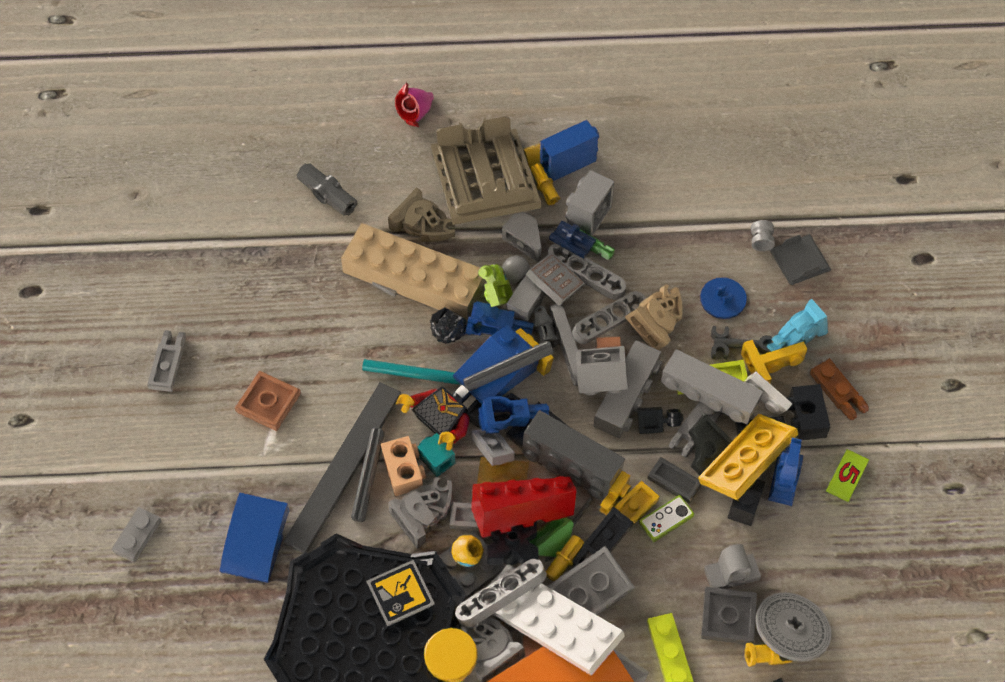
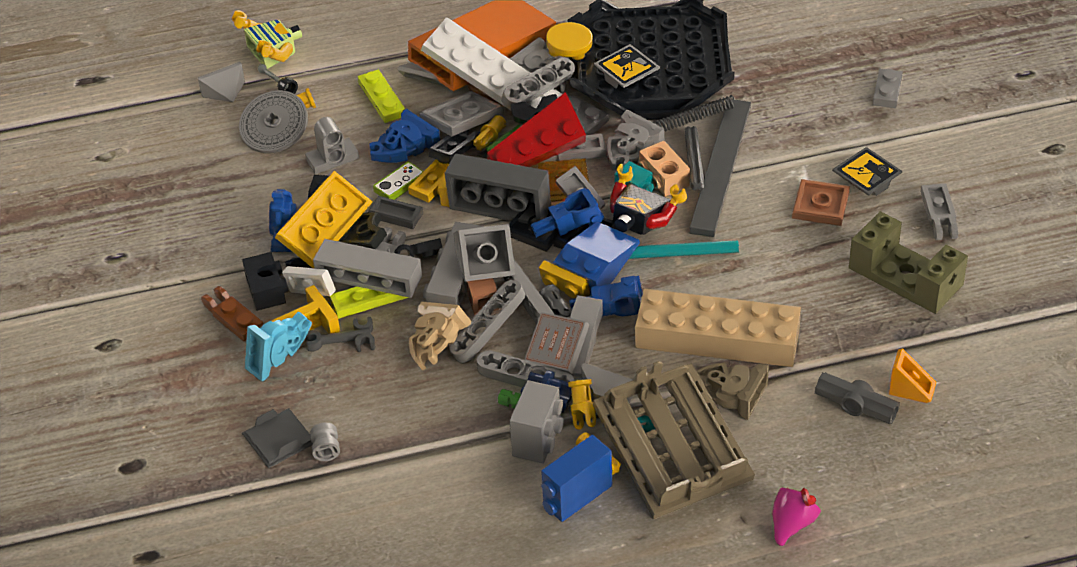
camera: 170 degrees right, 15 degrees down
blue slope [220,492,290,583] -> none
black piece [430,307,467,344] -> none
yellow piece [451,535,484,567] -> none
dark grey axle [463,341,554,391] -> none
lime plate [478,264,513,307] -> none
light grey piece [502,255,530,285] -> none
yellow slope [523,144,540,168] -> none
blue piece [700,278,747,319] -> none
flat silver plate [701,587,757,644] -> none
lime tile [826,449,869,502] -> none
none -> blue piece [369,109,440,163]
none -> yellow piece [568,379,596,430]
none -> dark grey piece [652,95,735,131]
none -> piece [832,147,902,196]
none -> olive plate [849,211,968,314]
none -> light orange slope [889,348,936,403]

